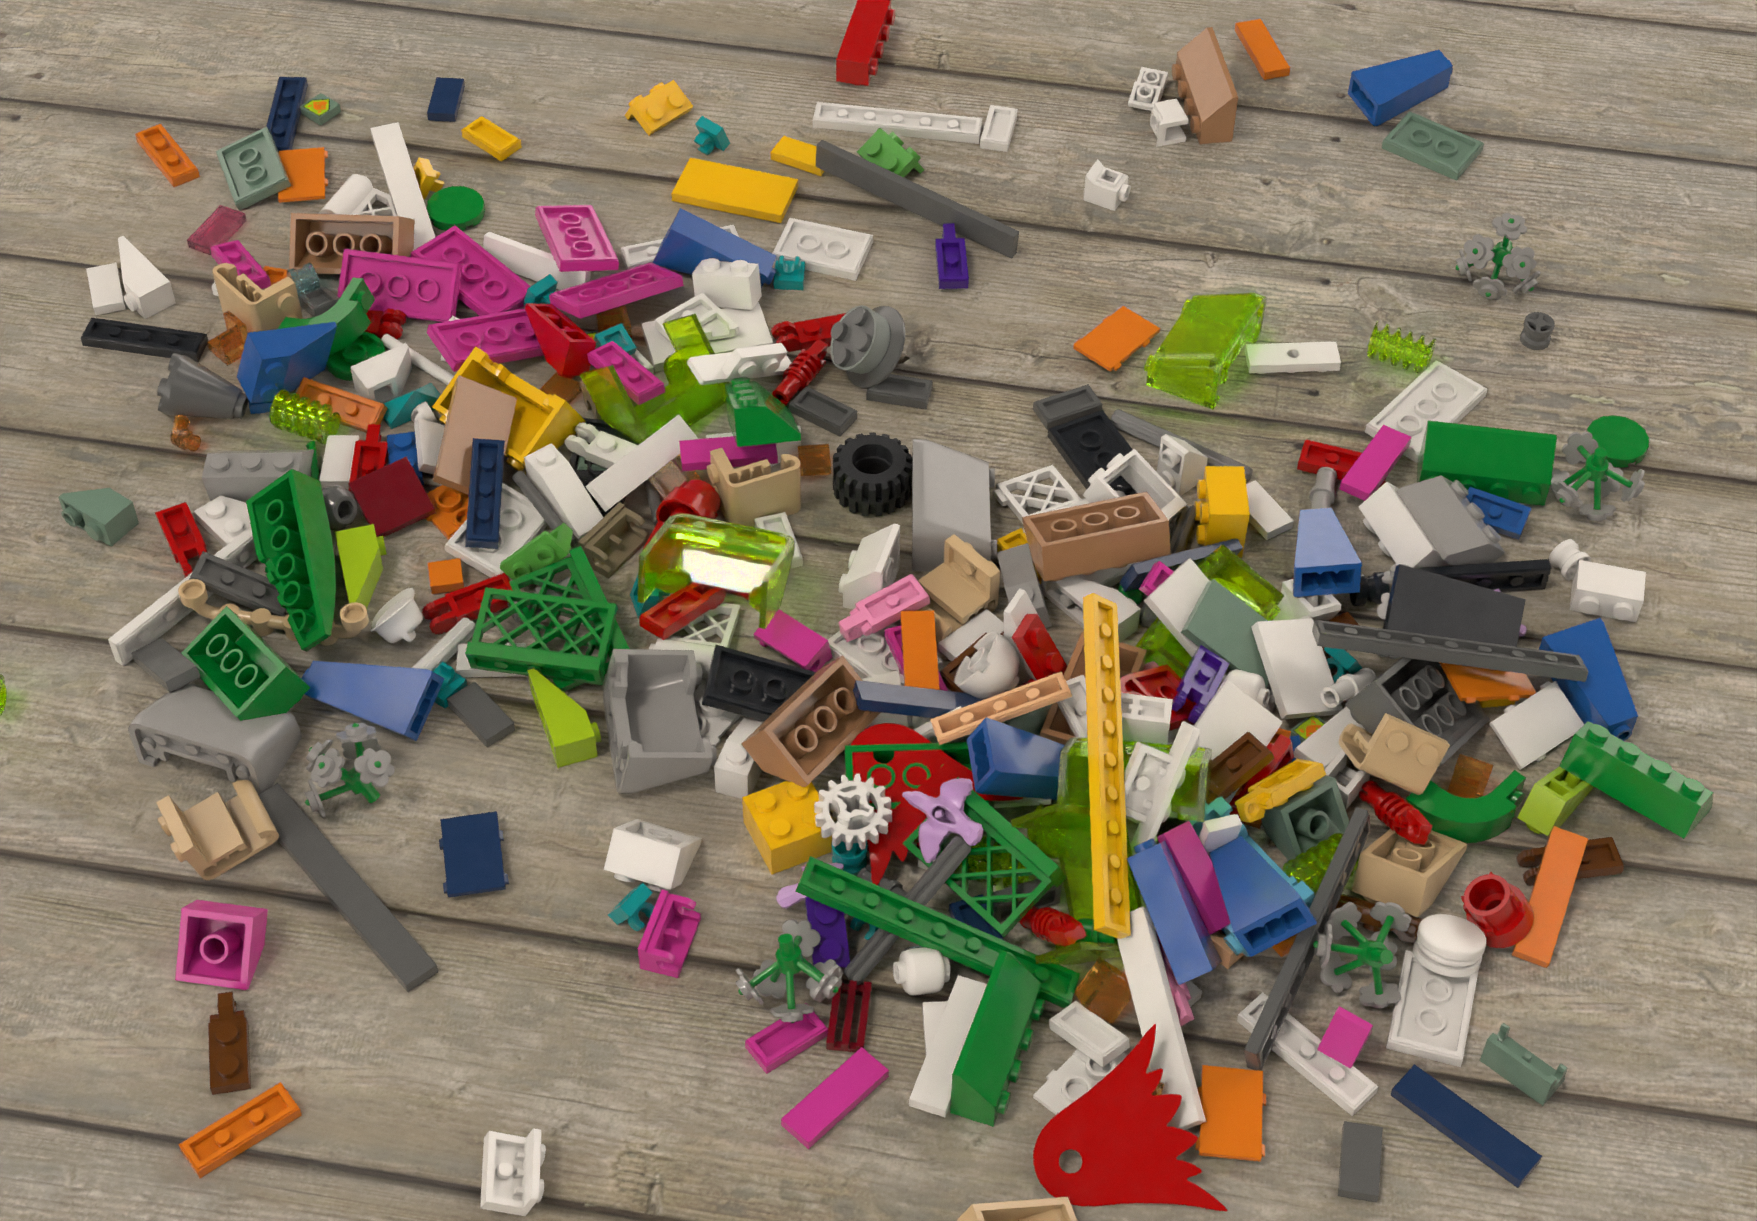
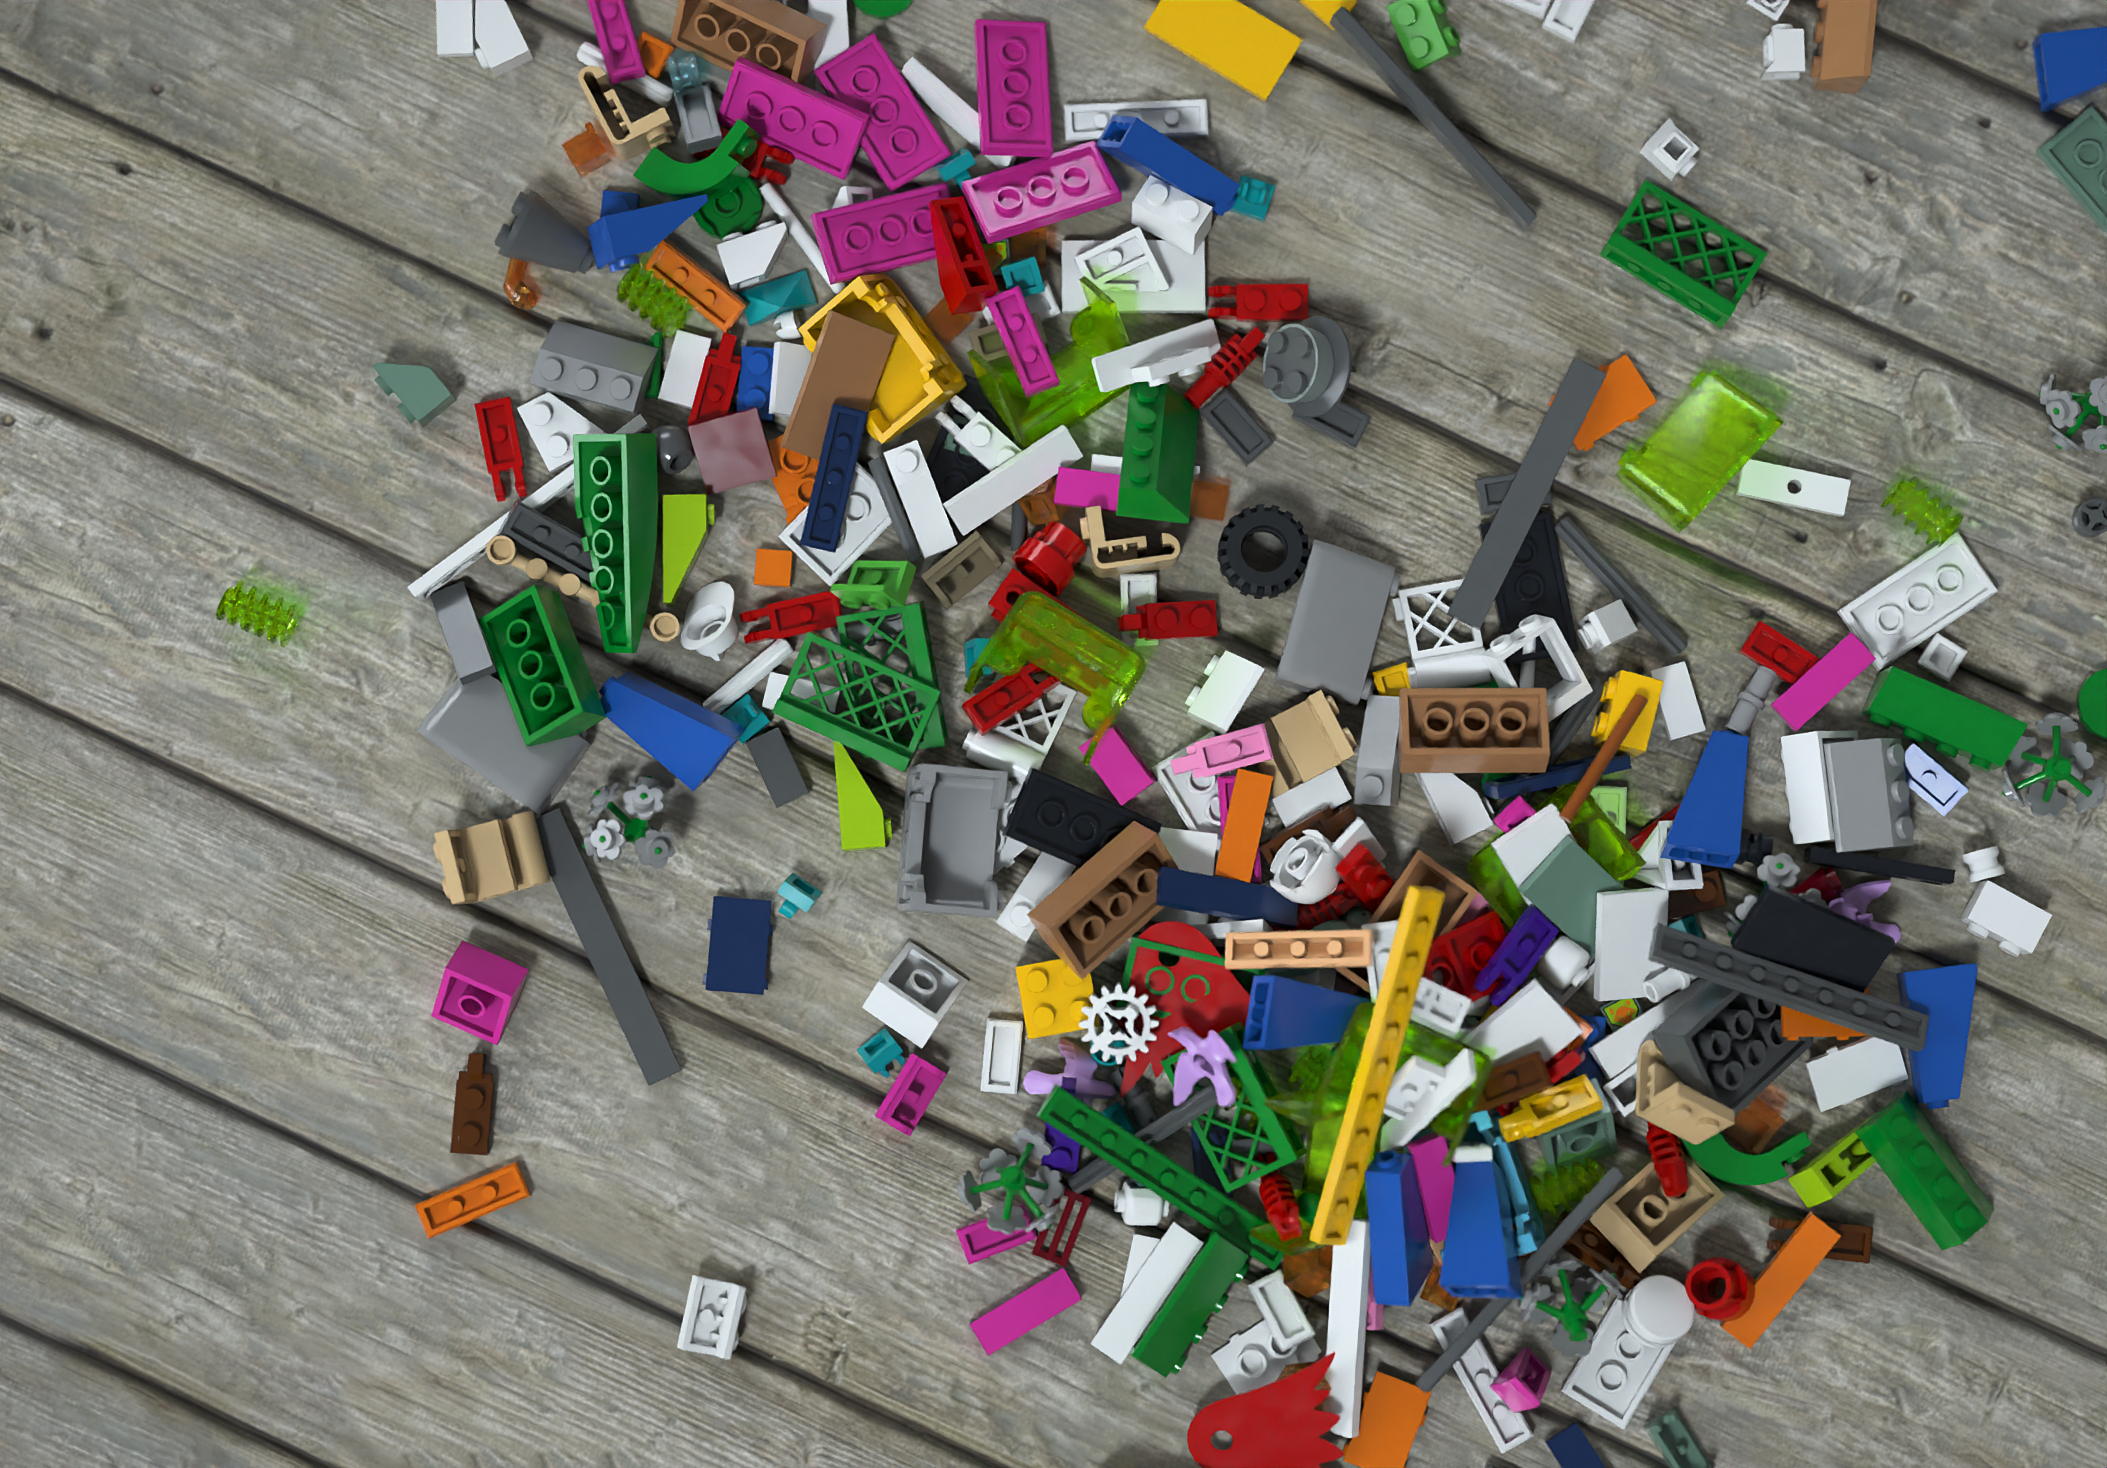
camera: 10 degrees right, 35 degrees up
black tile [81,318,209,362] -> none
white tile [772,218,873,281] -> none
dark purple hinge [935,223,969,289] -> none
none -> teal tile [777,873,823,919]
none -> white tile [980,1018,1023,1094]
none -> red hinge [1117,600,1218,641]
none -> clear orange tile [1419,1264,1459,1312]
none -> dark grey tile [1447,358,1607,630]
none -> dark orange bar [1559,693,1648,823]
none -> green fence [1599,179,1768,329]

